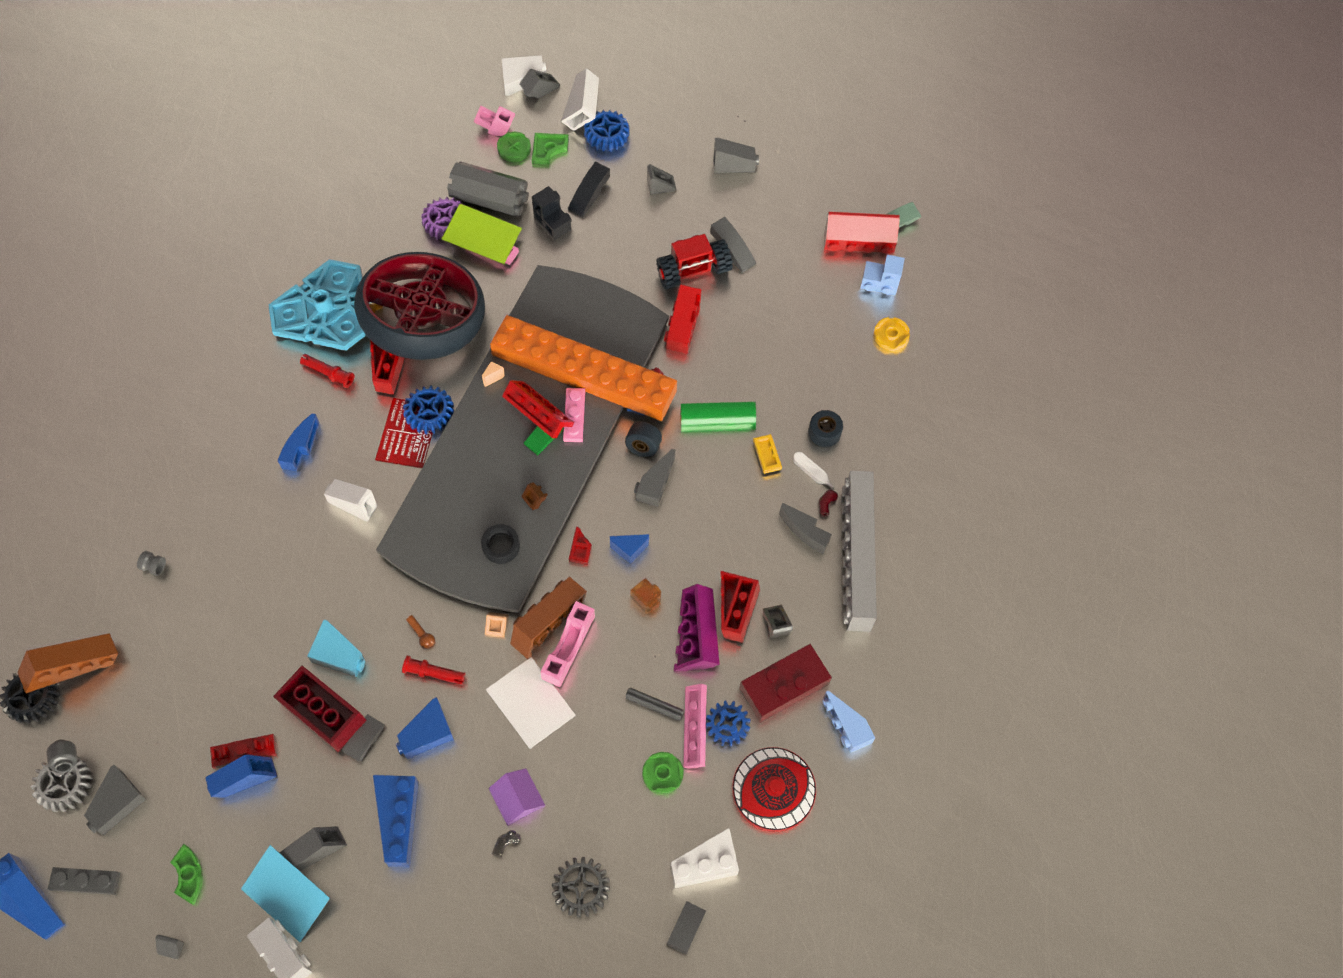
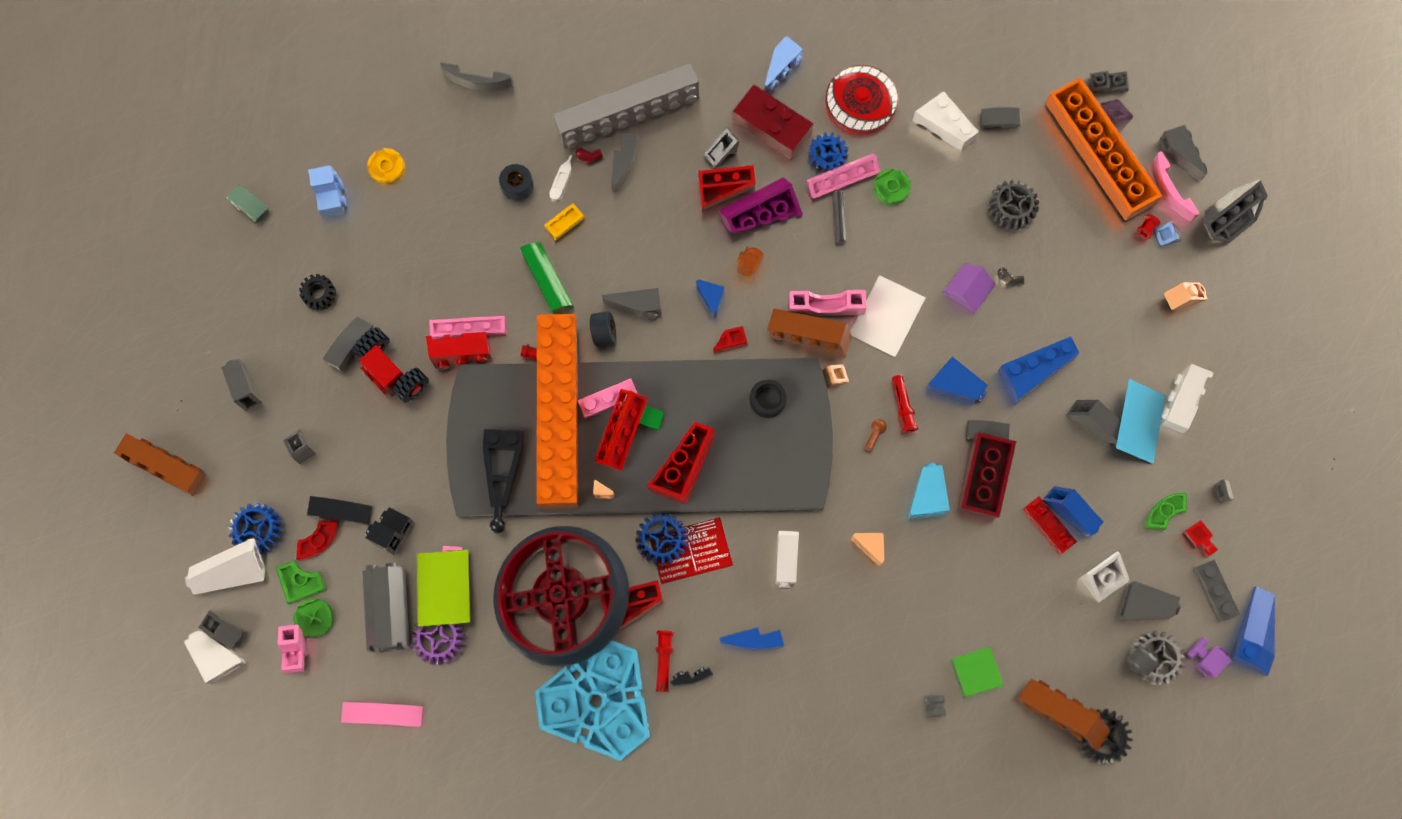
camera: 110 degrees left, 10 degrees up
reddish brown tile [521,482,548,510] -> none
slope [824,212,900,254] -> none
none -> dark orange wedge [114,433,205,496]
none -> red tile [296,521,340,560]
none -> black tyre [299,274,336,310]
none -> bright pink slope [341,702,423,727]
none -> bright pink tile [430,315,506,339]
none -> dark grey slope [440,62,514,91]
none -> black plate [483,429,524,534]
none -> red wedge [647,422,716,505]
none -> black slope [670,667,713,687]
none -> light nougat slope [851,533,884,566]
none -> bright green tile [952,647,1004,698]
none -> white slope [1080,552,1130,602]
none -> red plate [1184,520,1218,557]
none -> medium lavender brick [1187,637,1232,679]

